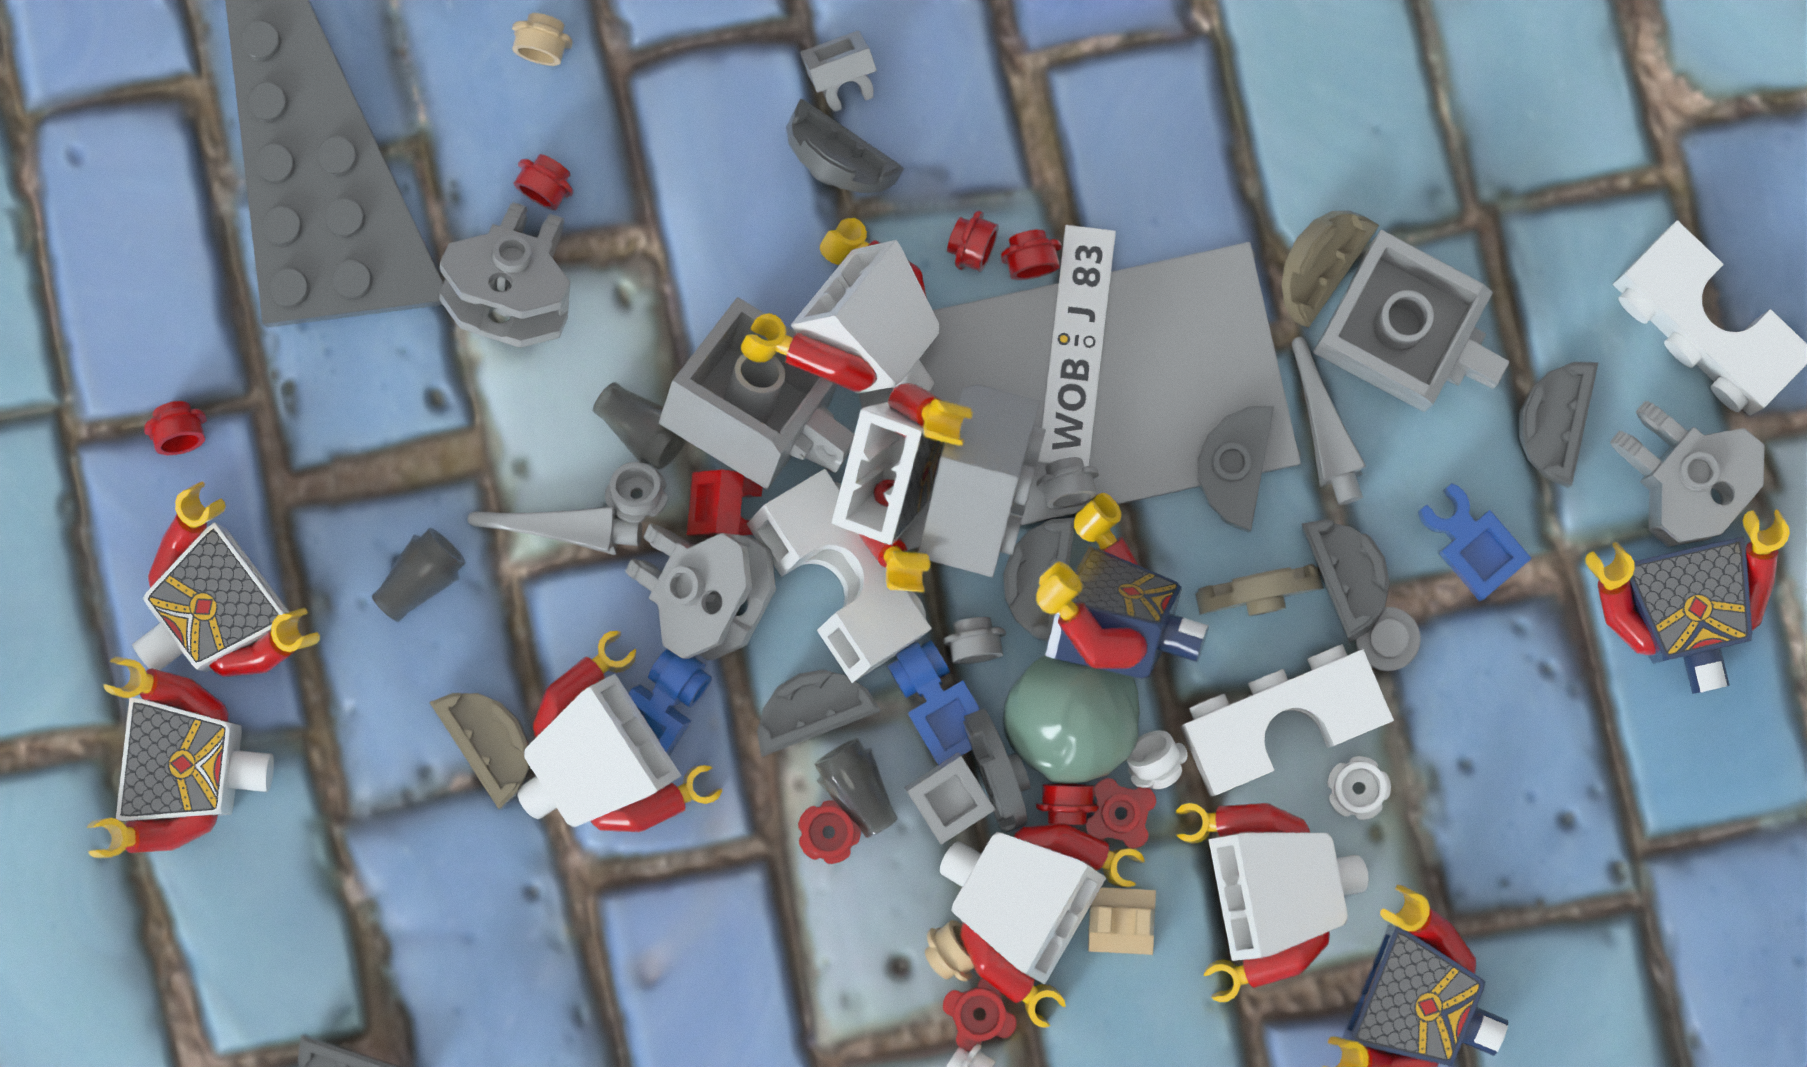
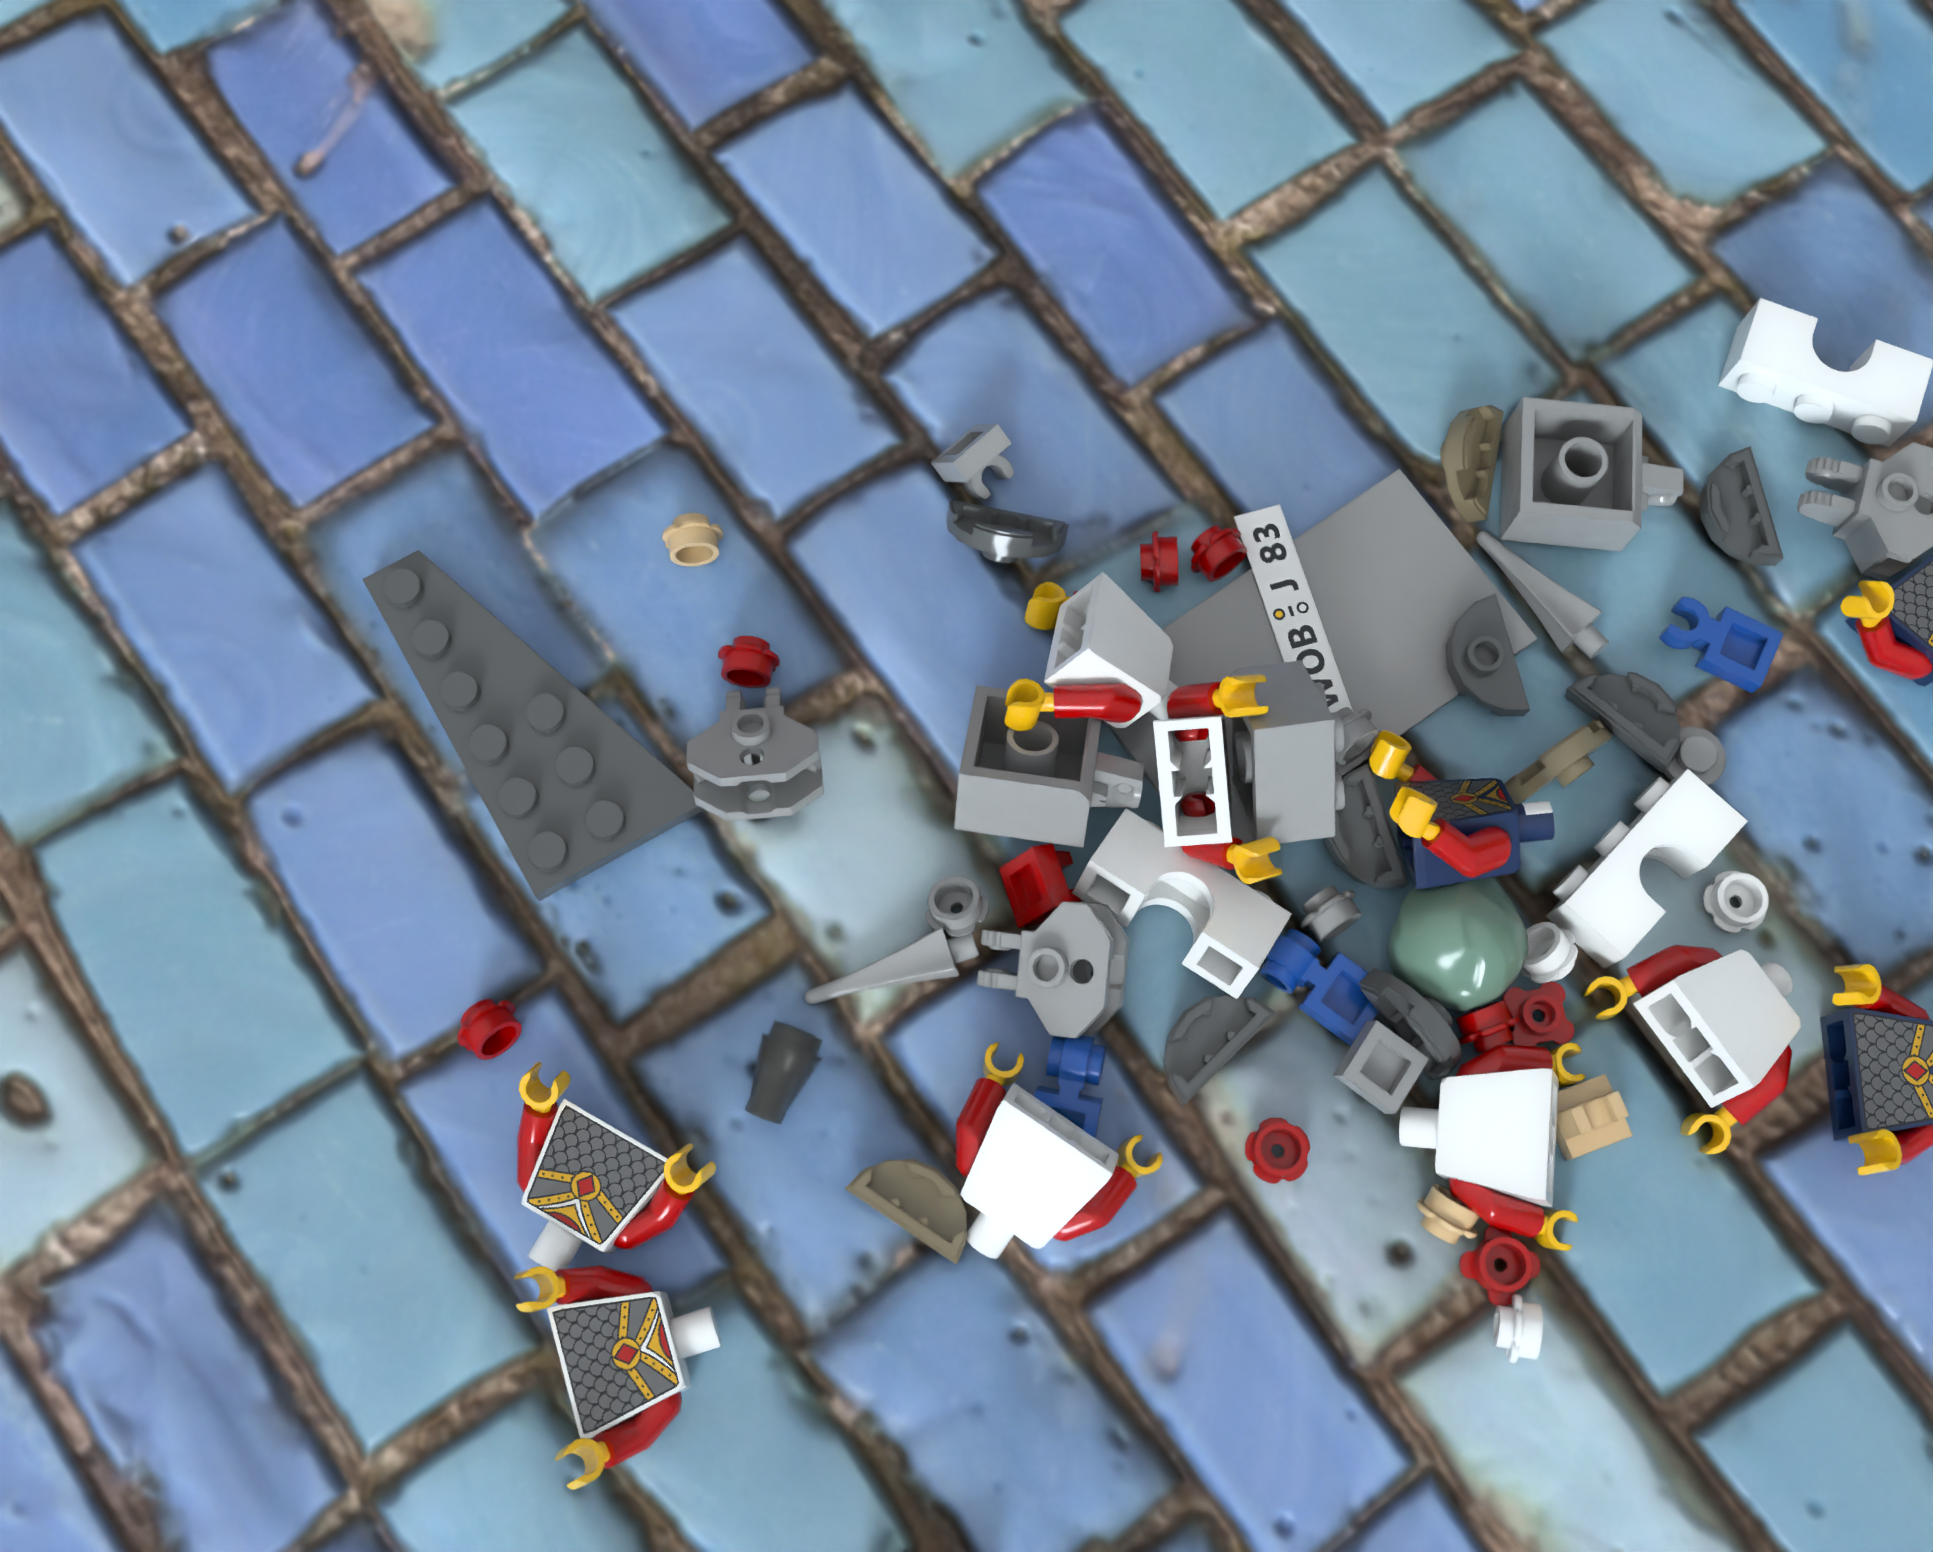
camera: 30 degrees left, 10 degrees down
clear smoke cone [593,382,686,470] -> none
clear smoke cone [814,738,898,838] -> none

